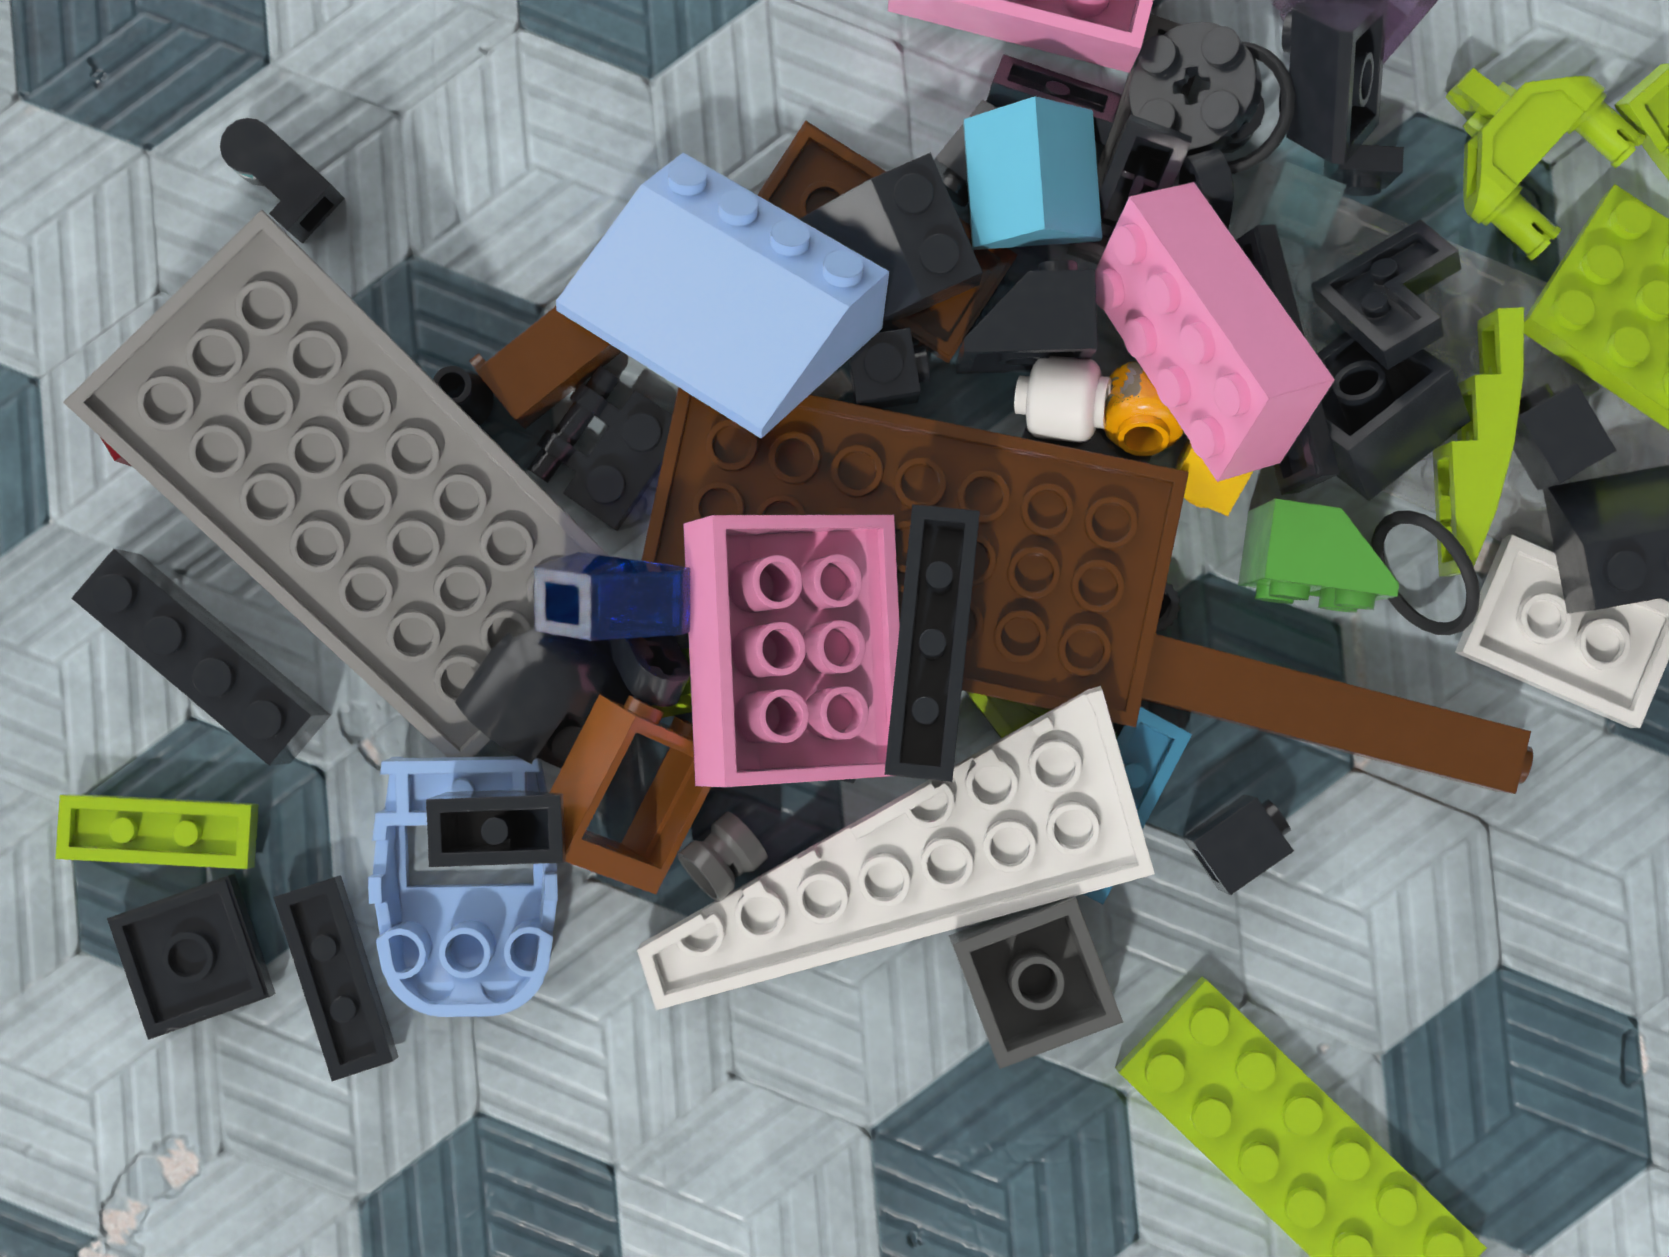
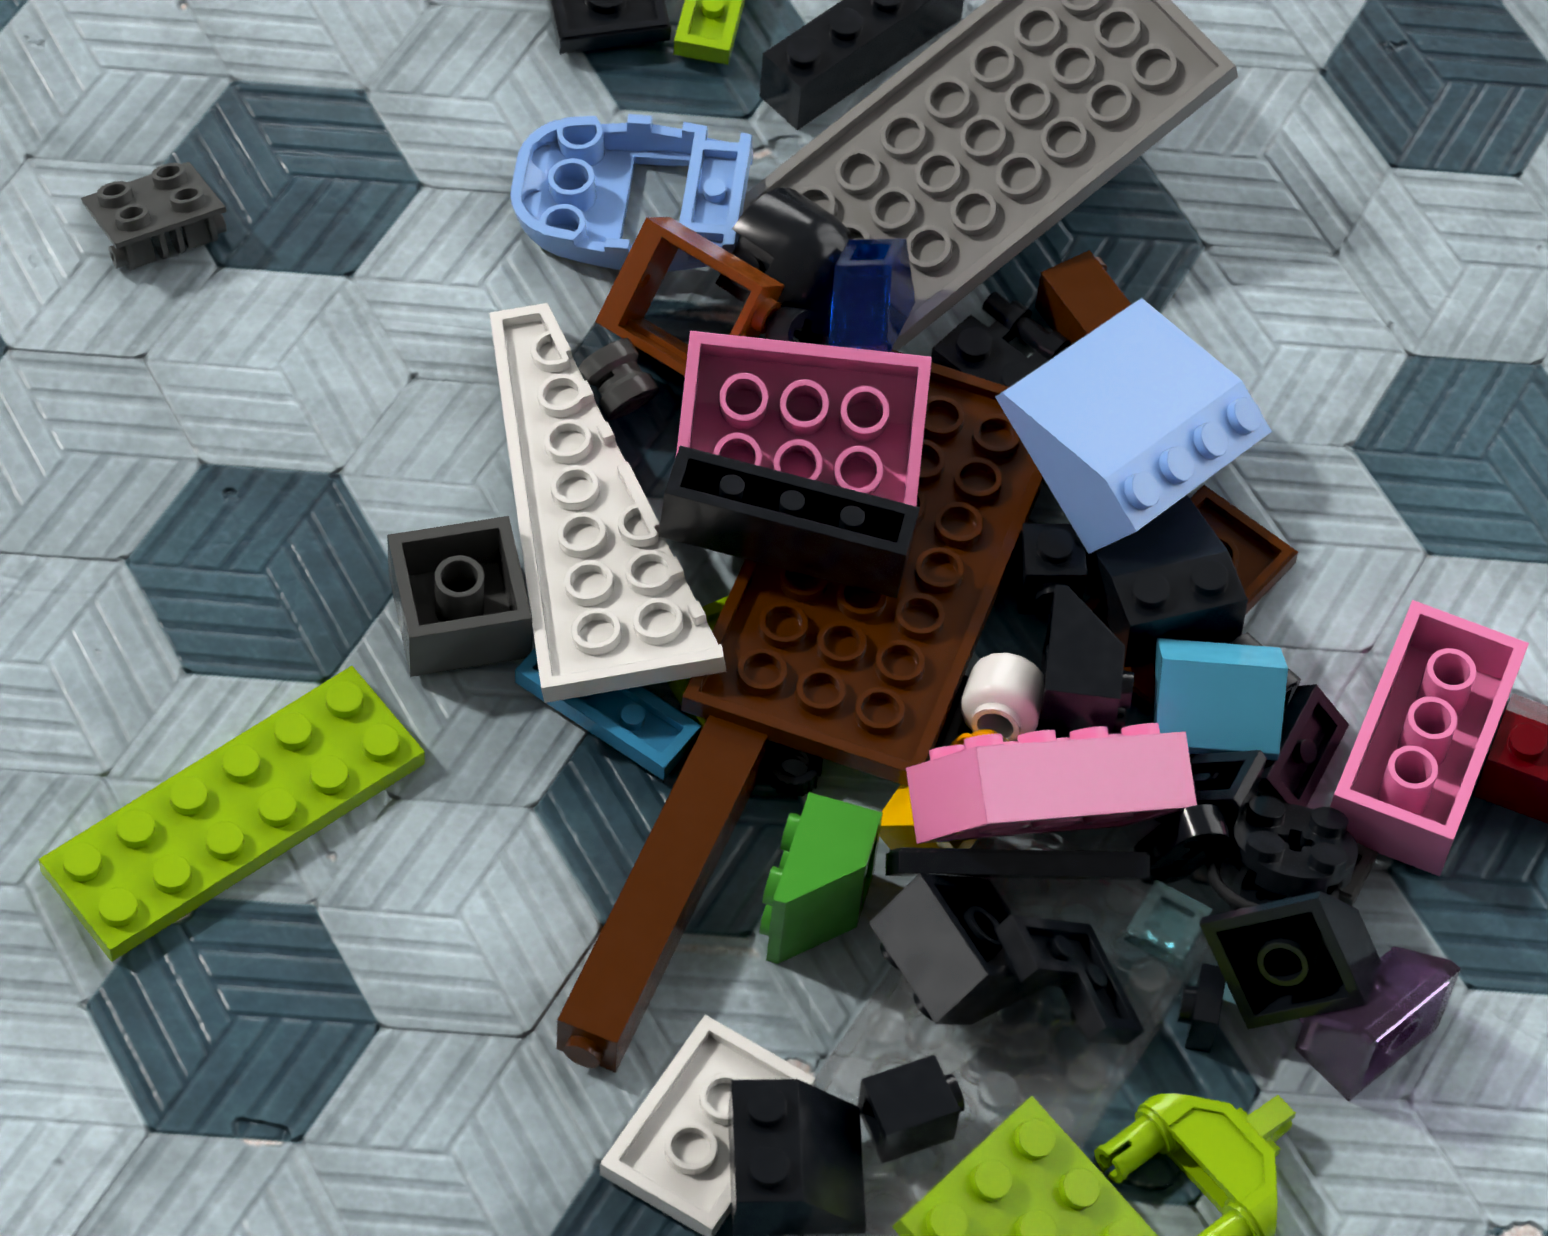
camera: 90 degrees right, 30 degrees down
black leg [220,118,345,244] -> none
black plate [273,875,399,1081] -> none
black slope [426,790,566,867] -> none
black cone [433,366,493,426] -> none
black brick [1182,795,1294,895] -> none
black tyre [1371,510,1480,635] -> none
lime slope [1433,307,1524,577] -> none

